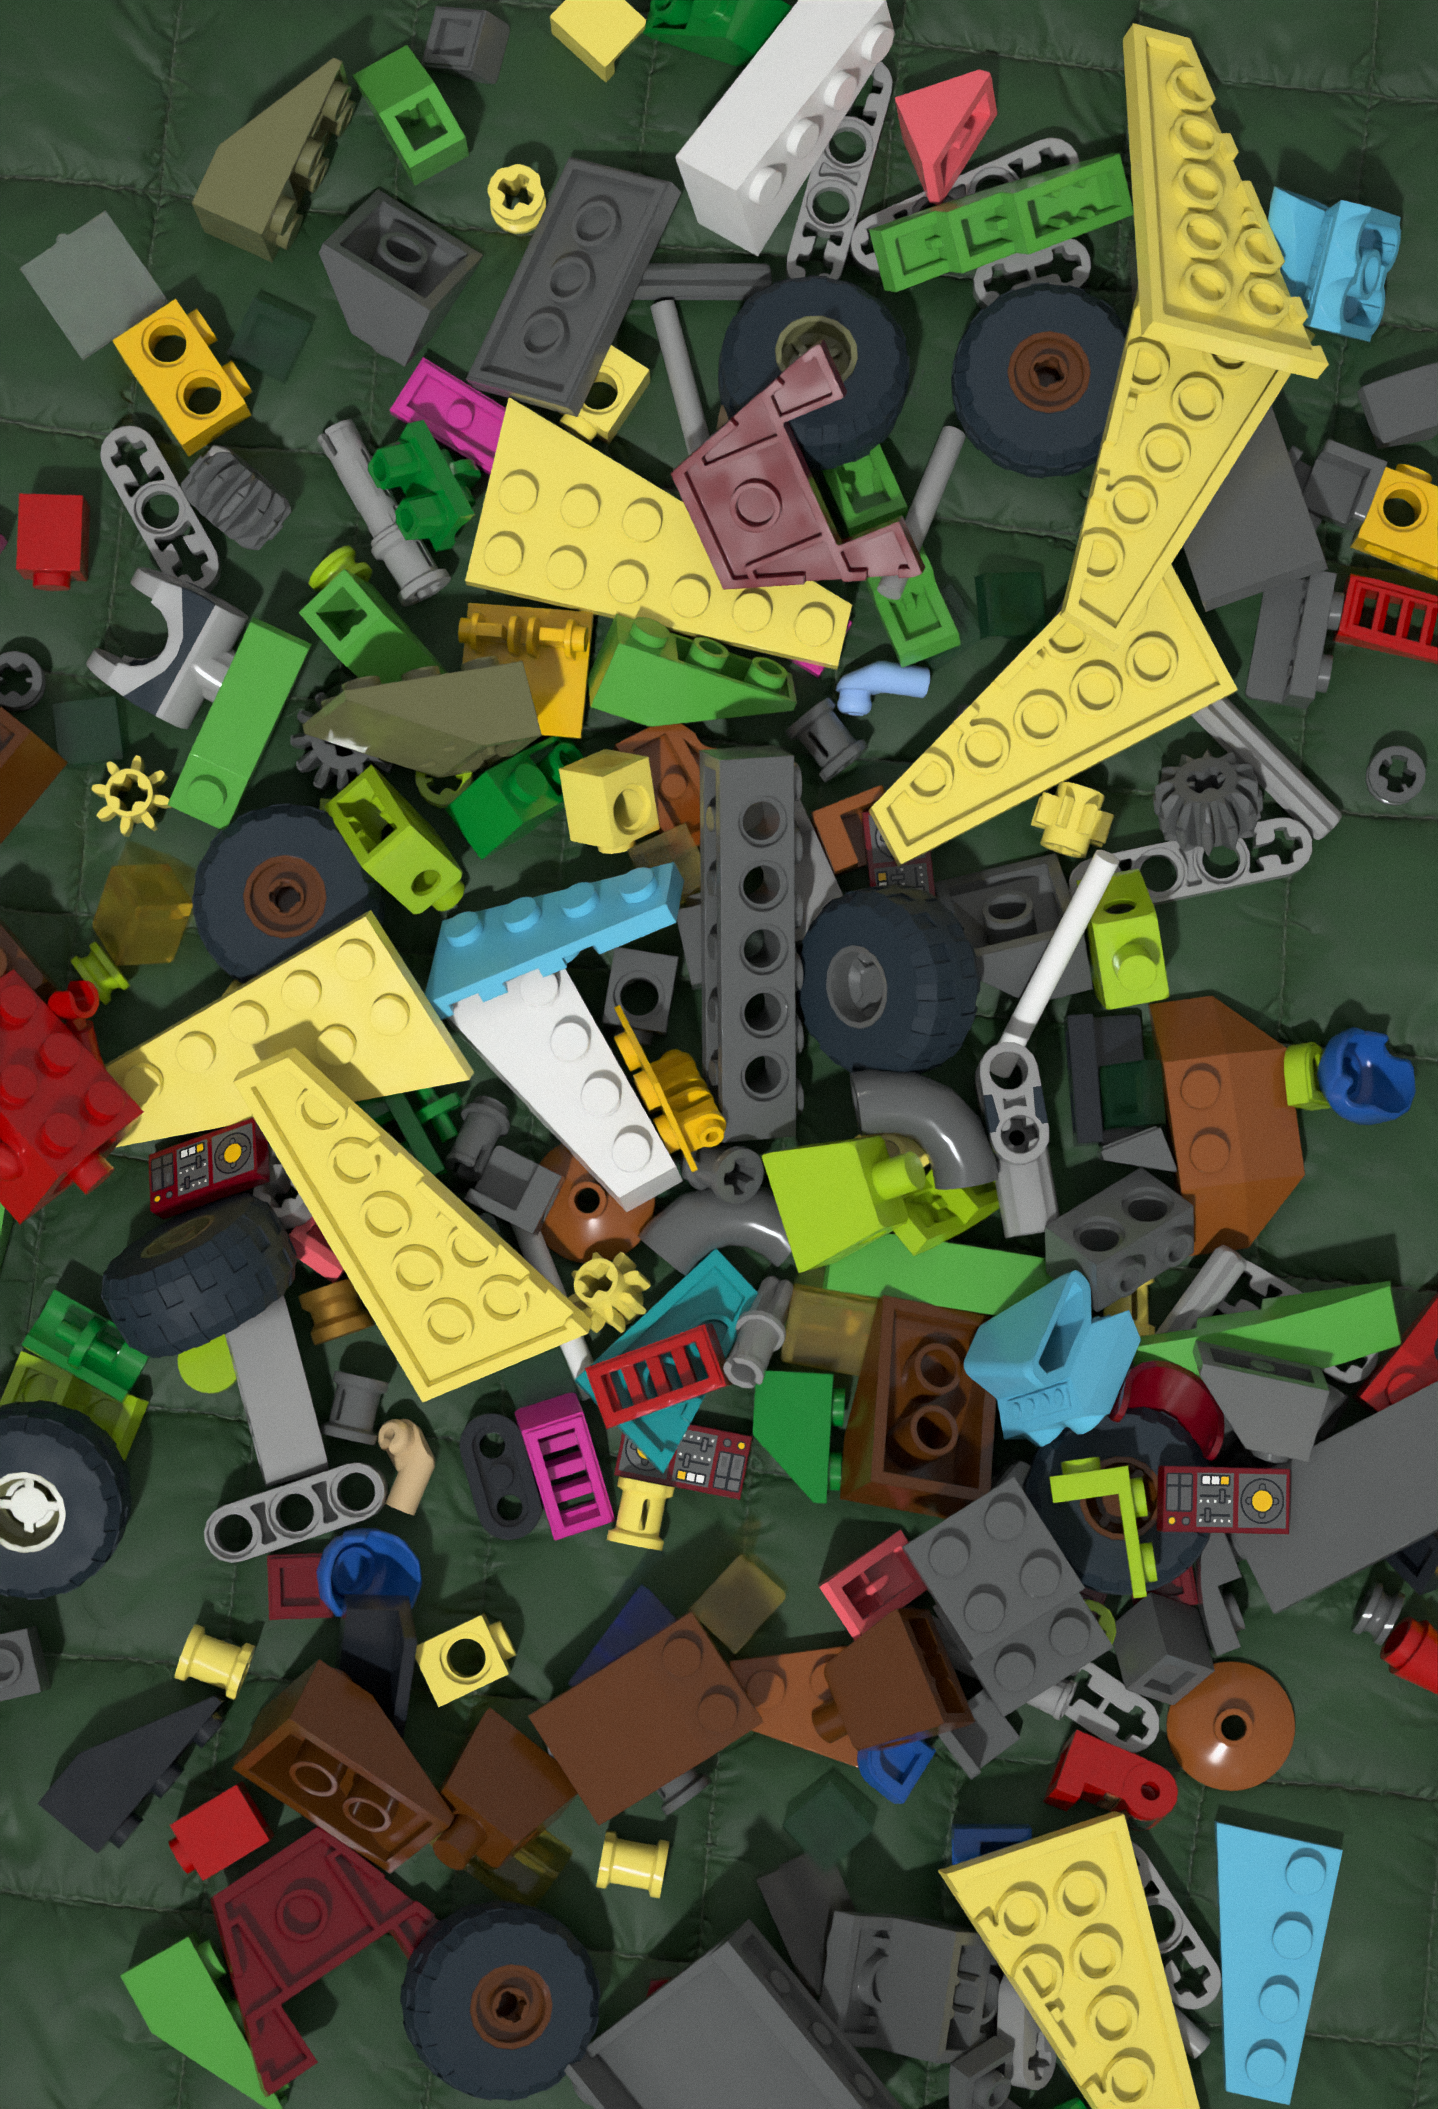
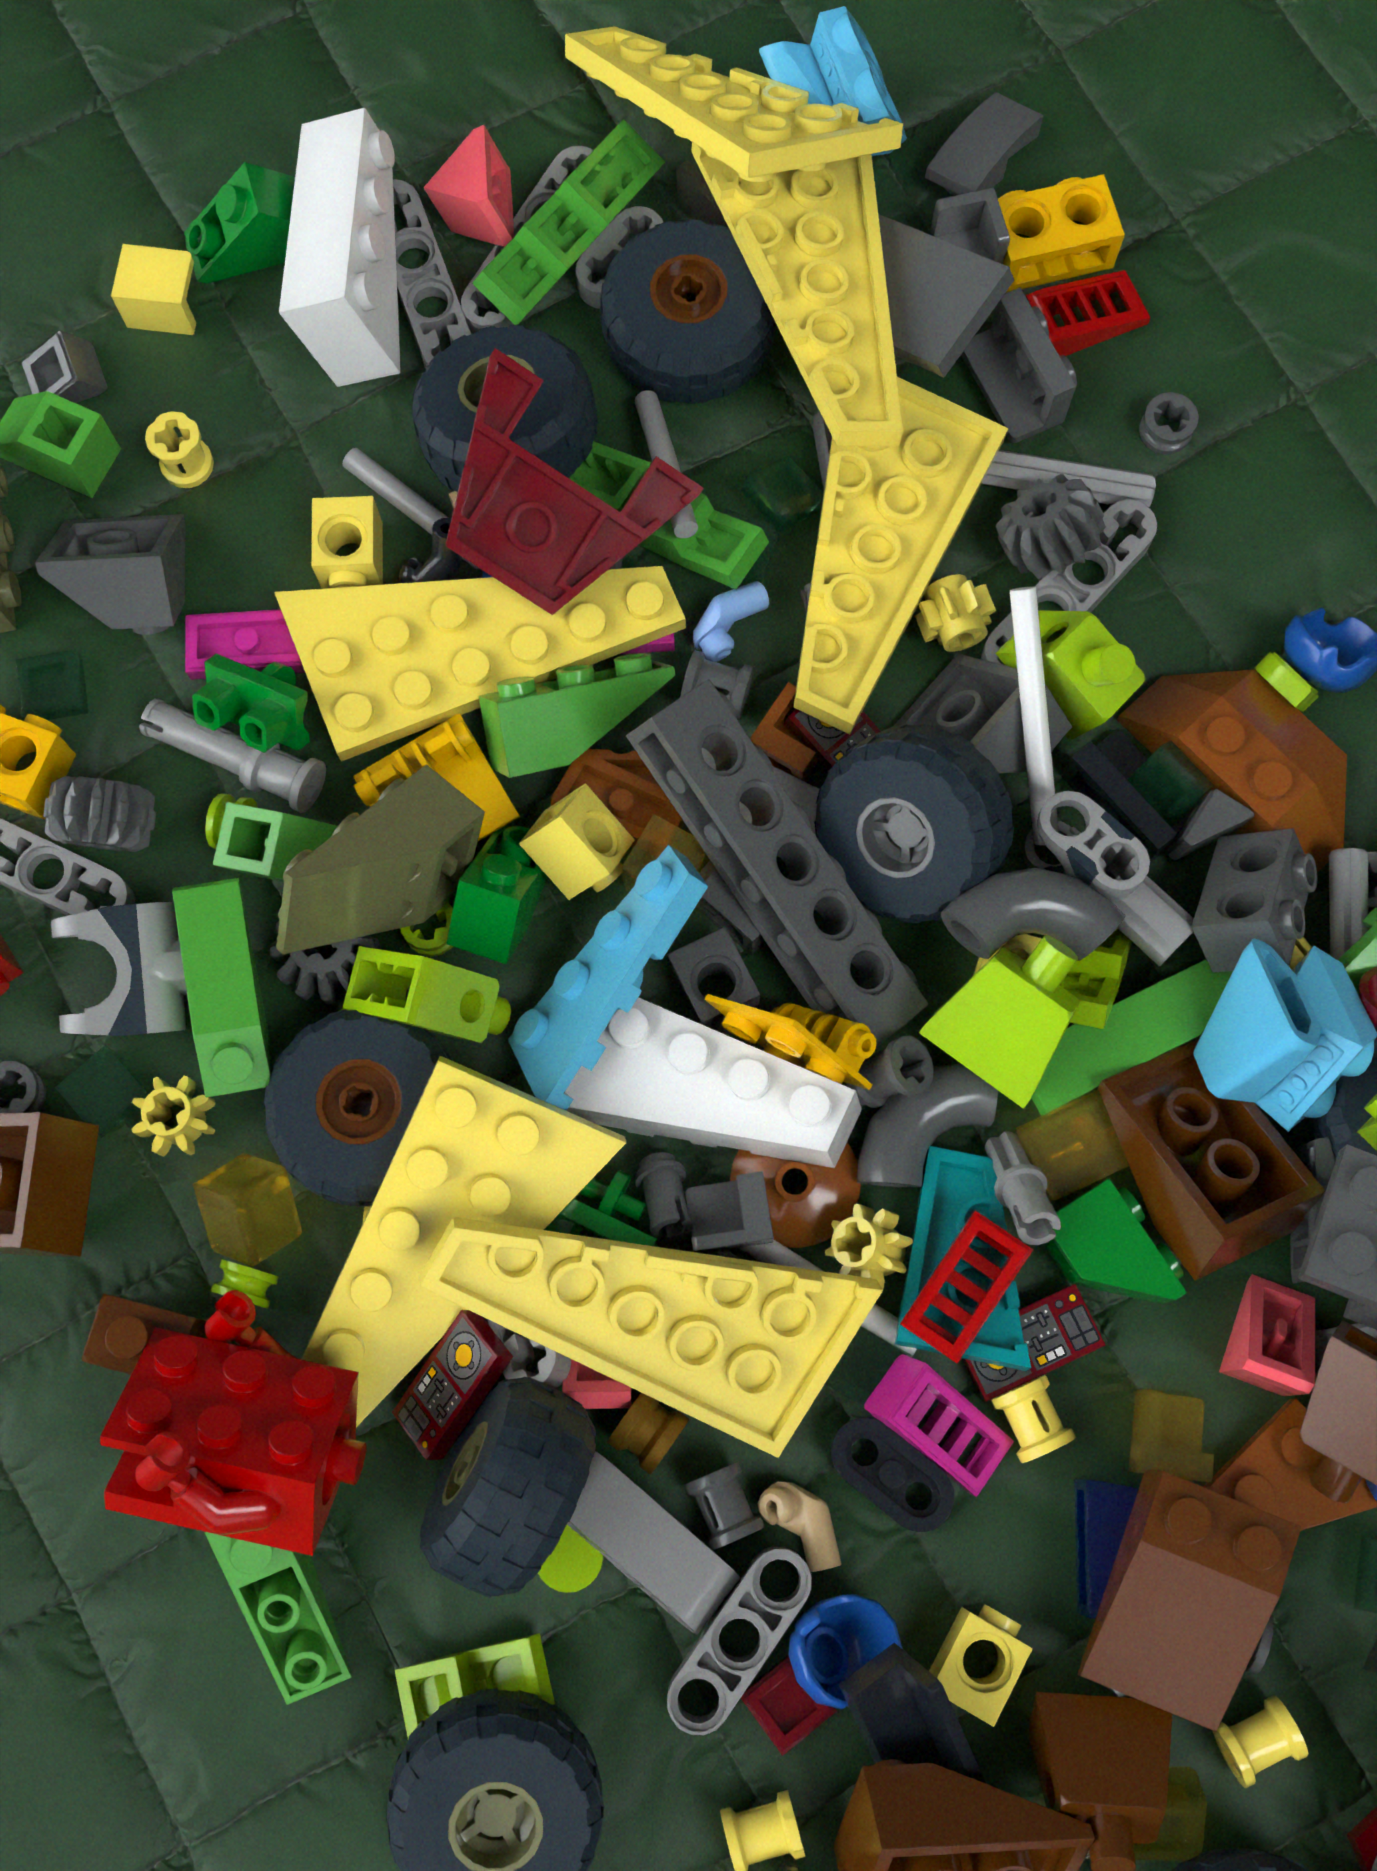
camera: 35 degrees left, 10 degrees down
green hips [21,1289,150,1404] -> none
dark grey tile [466,157,681,417] -> none
dark grey axle [632,263,772,300] -> none
none -> black arm [399,518,462,583]

